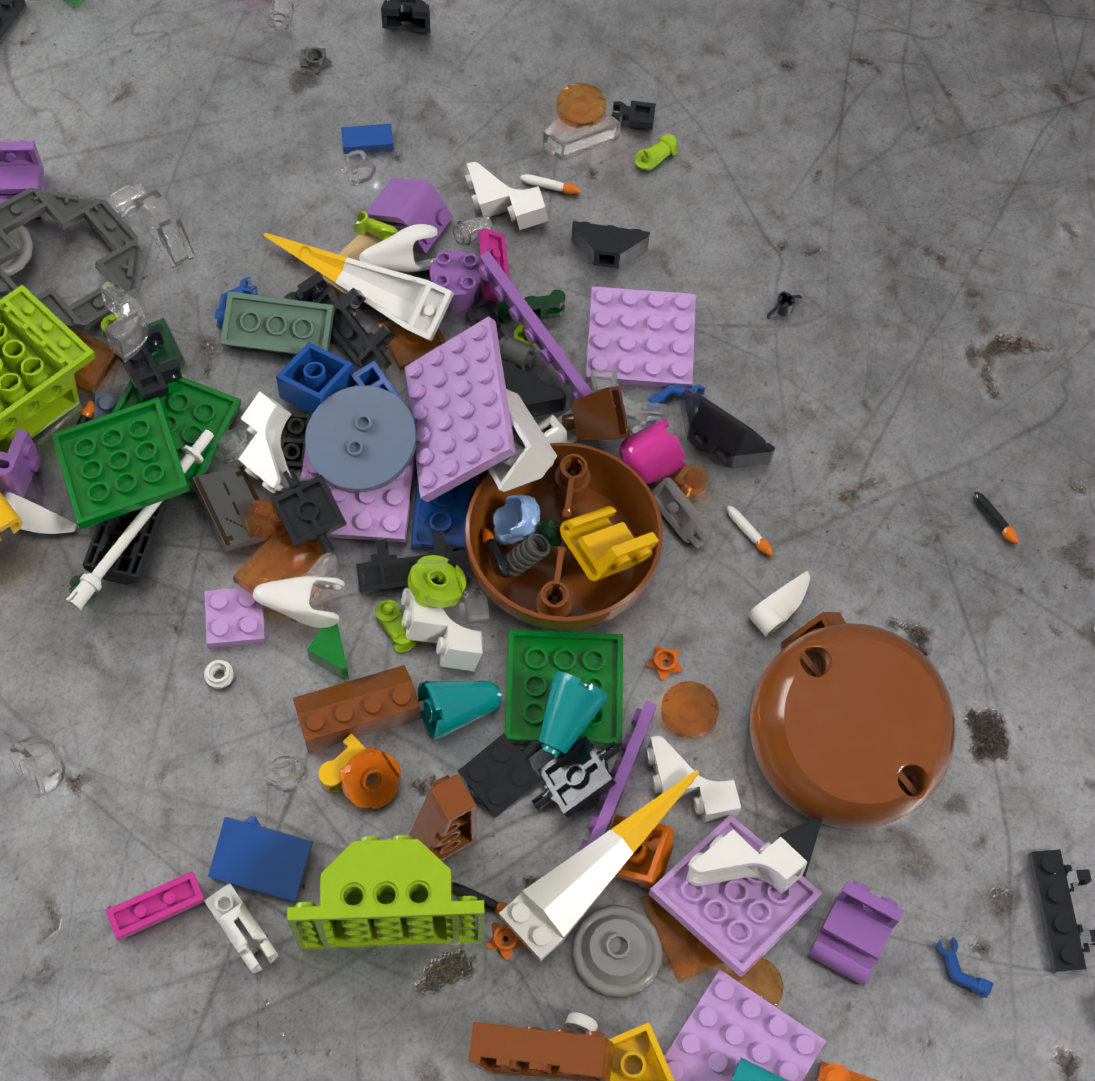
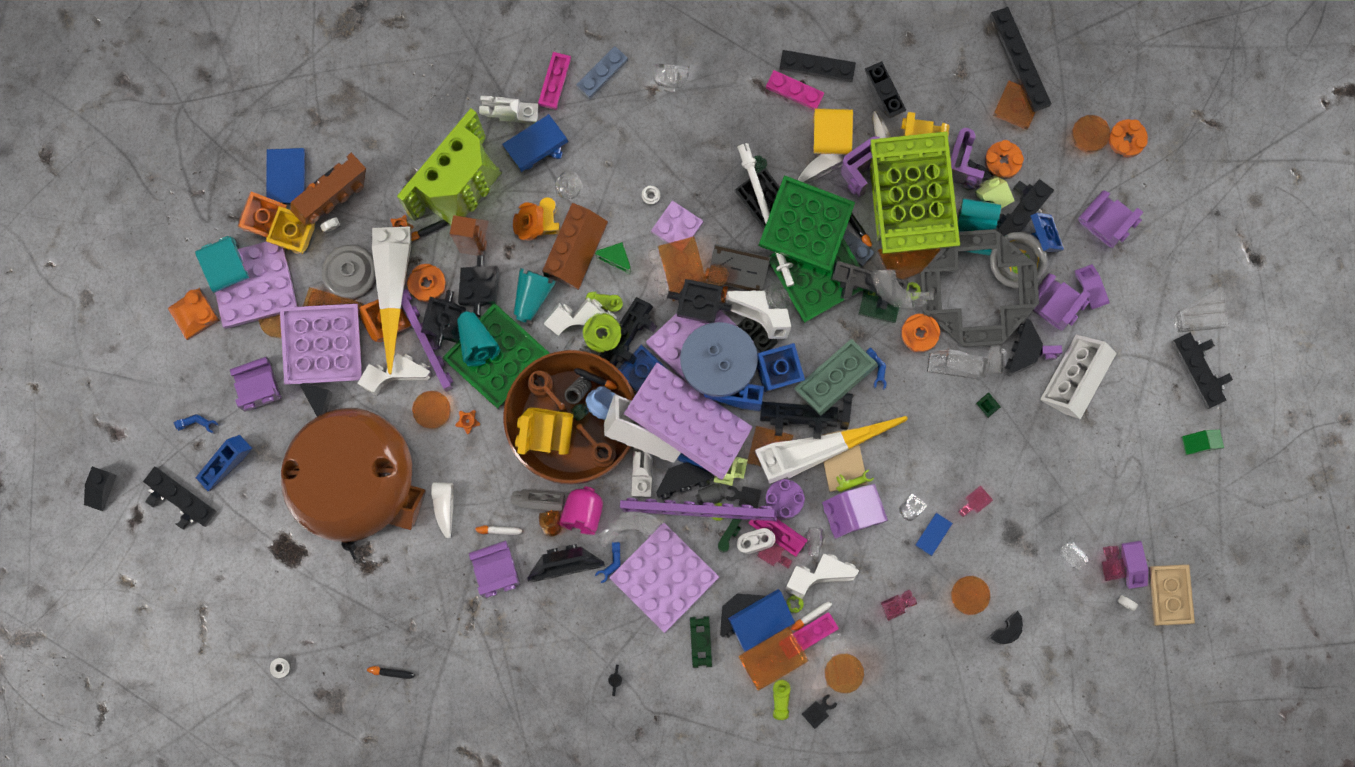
camera: 140 degrees right, 15 degrees up
white animal [253,576,345,628] -> none
dark grey plate [300,47,332,74] -> none
white animal [359,224,438,272] -> none
reddish brown torso [562,385,630,440] -> none
white arch [686,829,807,894] -> none
none -> blue slope [195,435,252,491]
none -> orange plate [407,264,446,302]
none -> medium lavender piece [469,540,521,598]
none -> sand blue plate [576,46,628,99]
none -> dark green plate [690,616,712,668]
none -> blue tile [728,589,795,652]
none -> white plate [737,528,775,554]
none -> clear orange tile [738,627,809,691]
none -> clear pink plate [757,540,792,569]
none -> dark pink plate [778,612,839,660]
none -> lime bush [786,595,804,613]
none -> clear pink plate [881,589,917,621]
none -> orange plate [901,314,940,352]
none -> clear orange tile [951,576,990,615]
none -> clear pink plate [958,485,993,517]
none -> dark green slope [976,392,1001,418]
none -> black slope [1005,319,1043,377]
none -> white slope [1040,334,1117,419]
none -> medium lavender plate [1040,345,1062,360]

